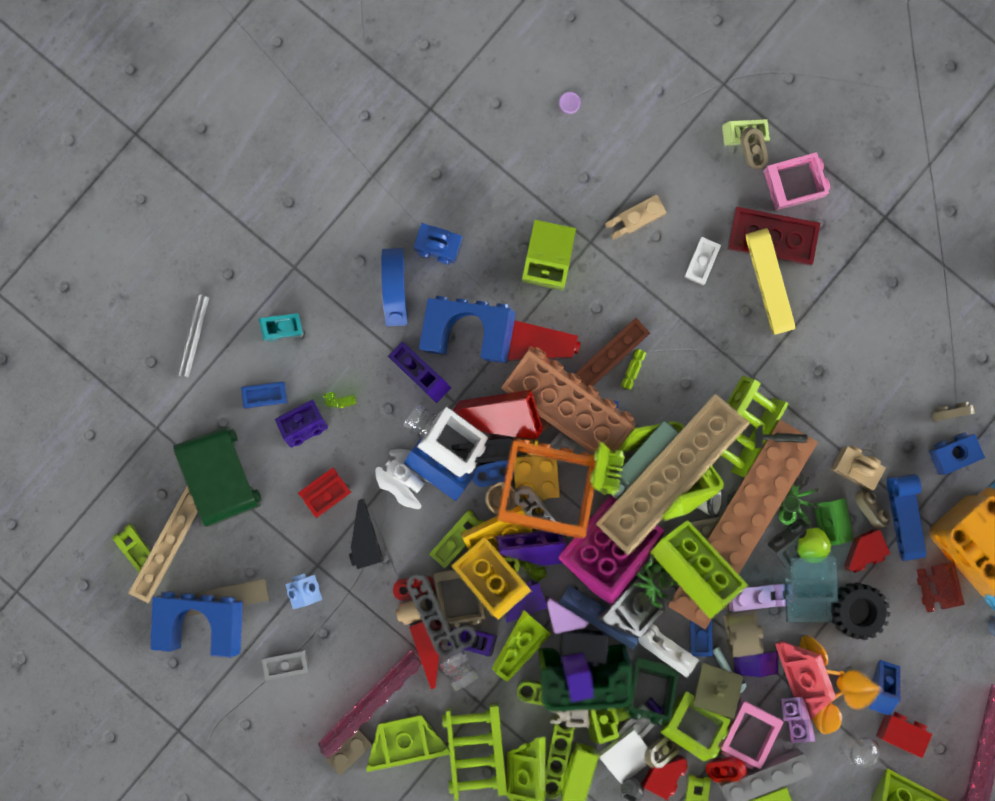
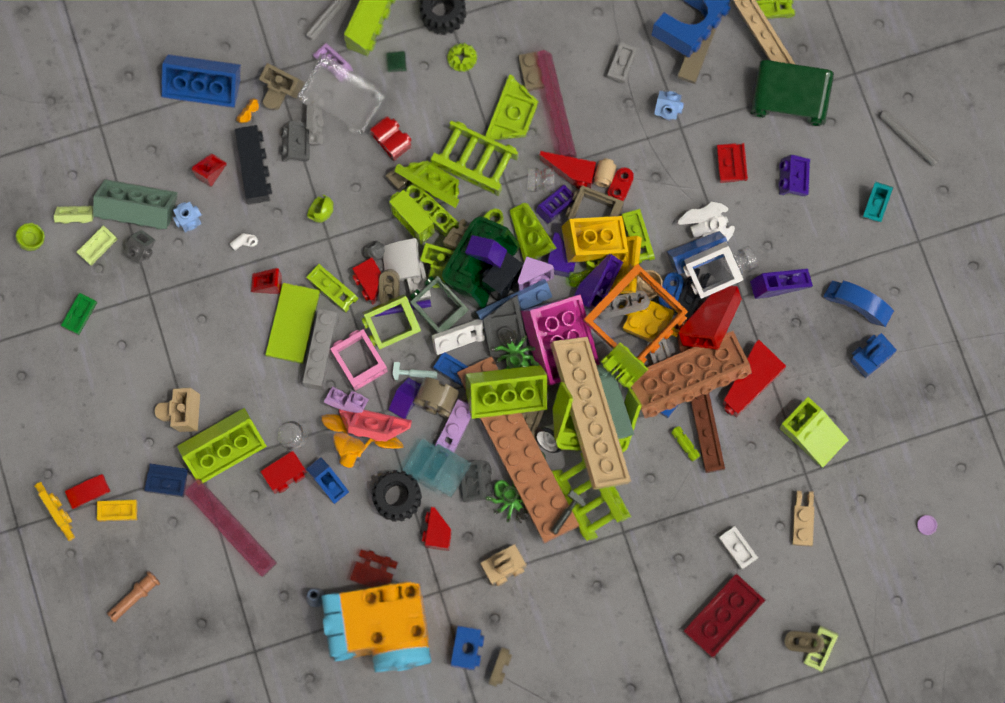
camera: 130 degrees right, 10 degrees down
blue plate [241,382,288,409] -> none
clear neon green arm [324,392,356,408] -> none
black slope [349,499,384,570] -> none
dark grey beam [407,573,476,656] -> none
blue arch [419,296,516,363] -> none
olive piece [693,663,743,719] -> none
red plate [706,757,747,783] -> none
light yellow beam [746,228,795,335] -> none
bright pink window [763,152,830,211] -> none
lime hair [797,528,831,563] -> none
bright green panel [814,498,854,545] -> none
dark tan plate [855,489,890,530] -> none
blue beam [887,474,926,561] -> none

